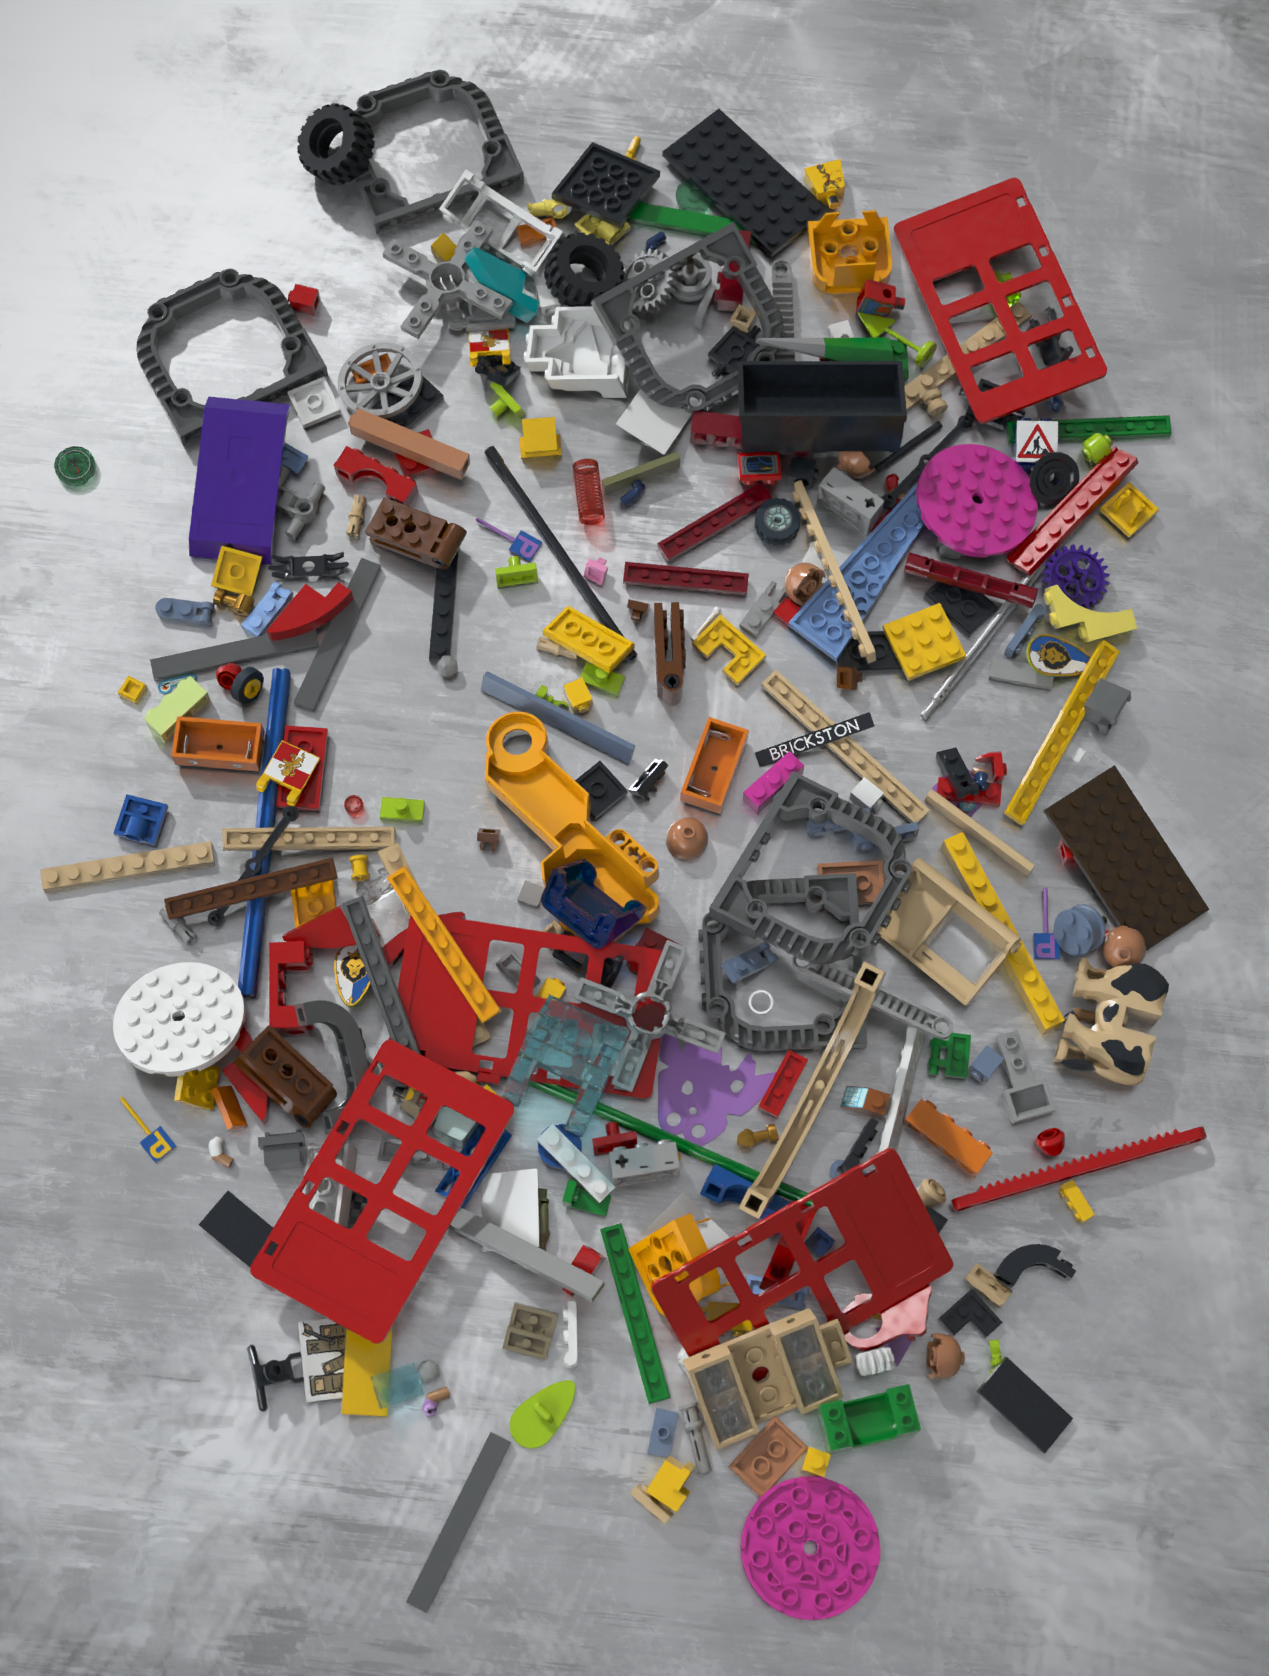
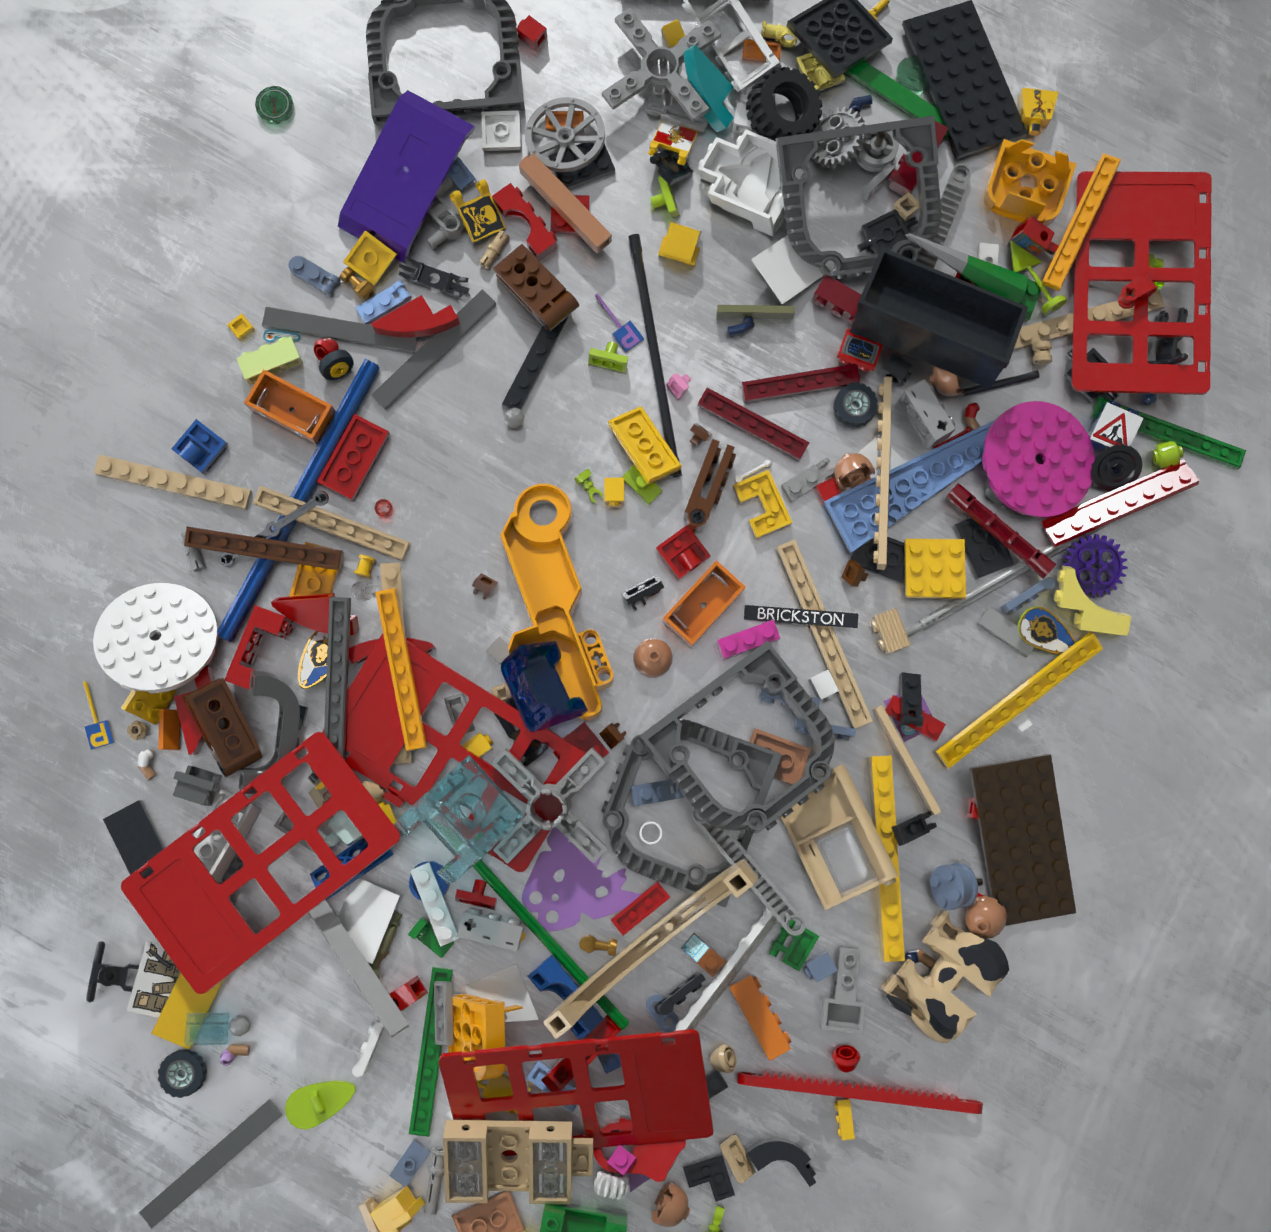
camera: 20 degrees right, 10 degrees up
flag [256,741,320,806] -> none
lime tile [380,797,425,823] -> none
sand blue tile [480,671,635,764] -> none
dark tan slope [502,1302,559,1360] -> none
tan pin [536,637,578,660] -> none
clear red piece [572,458,605,525] -> none
black plate [575,761,628,820] -> none
black piece [882,415,973,510] -> none
dark blue arm [971,767,989,791] -> none
red plate [975,751,1007,783] -> none
piece [1033,887,1060,959] -> none
dark grey plate [1084,678,1131,735] -> none
yellow plate [1100,482,1159,538] -> none
none -> tan plate [127,721,147,740]
none -> black wheel [158,1049,207,1098]
none -> light grey tile [434,981,453,1046]
none -> flag [450,179,506,243]
none -> reddish brown tile [599,723,626,749]
none -> dark pink plate [607,1145,637,1176]
none -> red plate [656,525,711,580]
none -> tan brick [871,608,911,655]
none -> black hinge [891,811,937,846]
none -> light orange tile [1041,153,1121,291]
none -> red piece [1118,273,1158,309]

